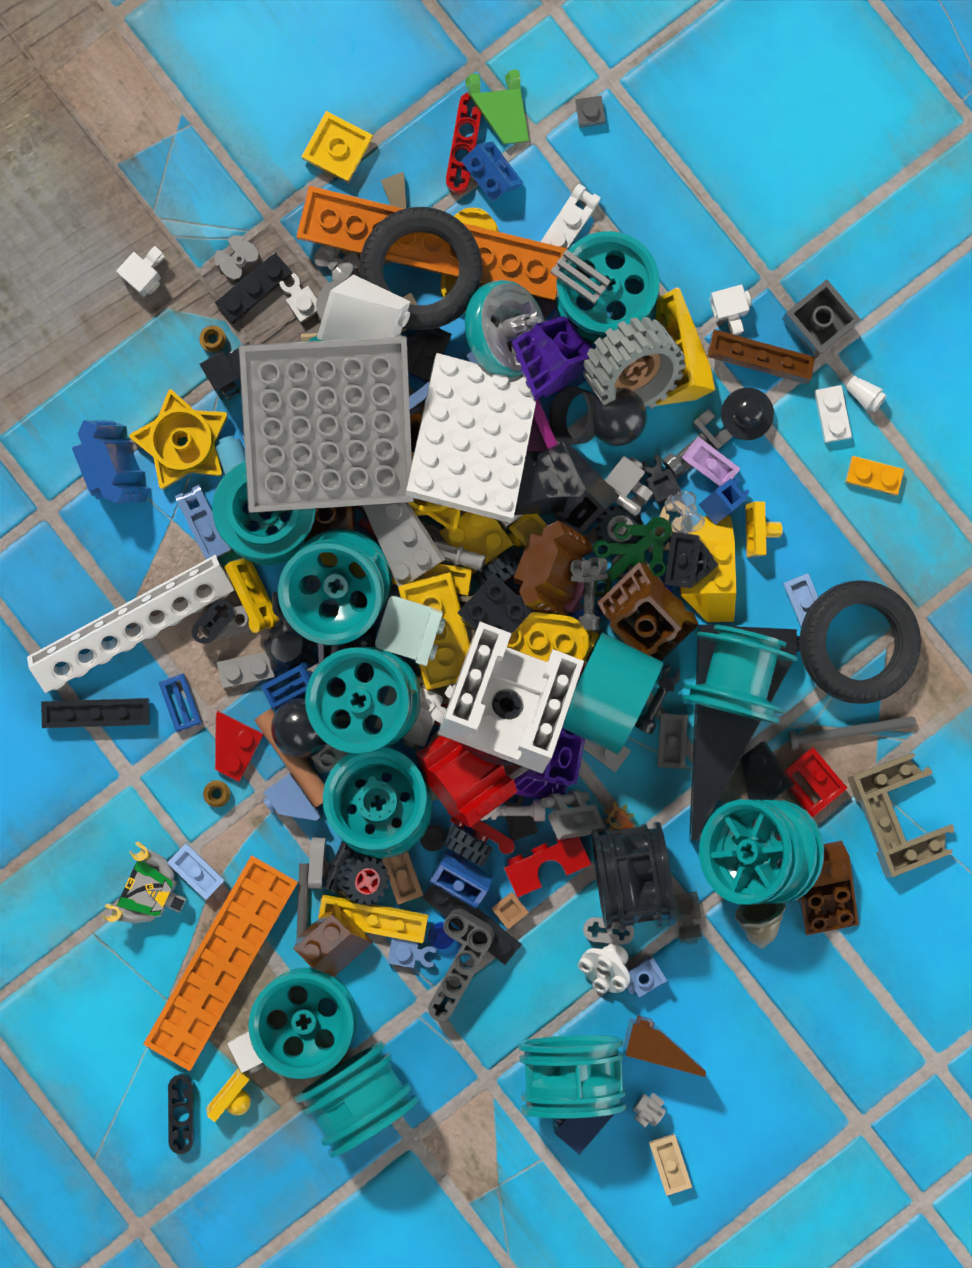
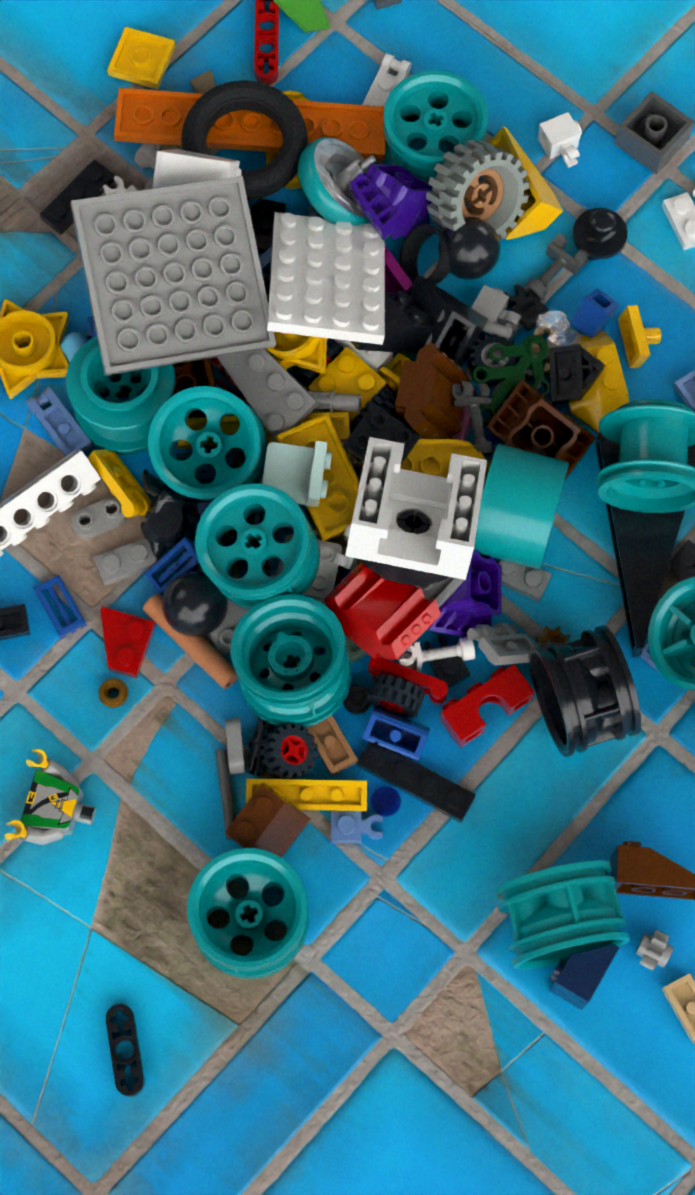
camera: 10 degrees left, 15 degrees down
orange plate [143,855,298,1071] -> none
light blue plate [167,843,225,900] -> none
black beam [191,600,235,644] -> none
pearl gold plate [199,325,226,352] -> none
black brick [199,342,250,401] -> none
yellow tile [206,1068,251,1122] -> none
light grey piece [214,235,259,281] -> none
white brick [227,1031,265,1074] -> none
medium blue slope [263,773,322,821] -> none
teal wheel [294,1041,419,1158] -> none
dark grey beam [428,909,494,1021] -> none
blue bracket [462,141,523,202] -> none
medium nougat plate [491,892,529,929] -> none
light grey tile [550,249,610,304] -> none
white plate [578,944,630,994] -> none
light grey beam [583,917,634,945] -> none
medium blue brick [627,956,667,997] -> none
black bar [635,665,680,735] -> none
dark grey plate [657,714,688,769] -> none
clear smoke plate [674,891,702,945] -> none
lavender plate [682,437,741,486] -> none
reddish brown plate [707,329,815,384] -> none

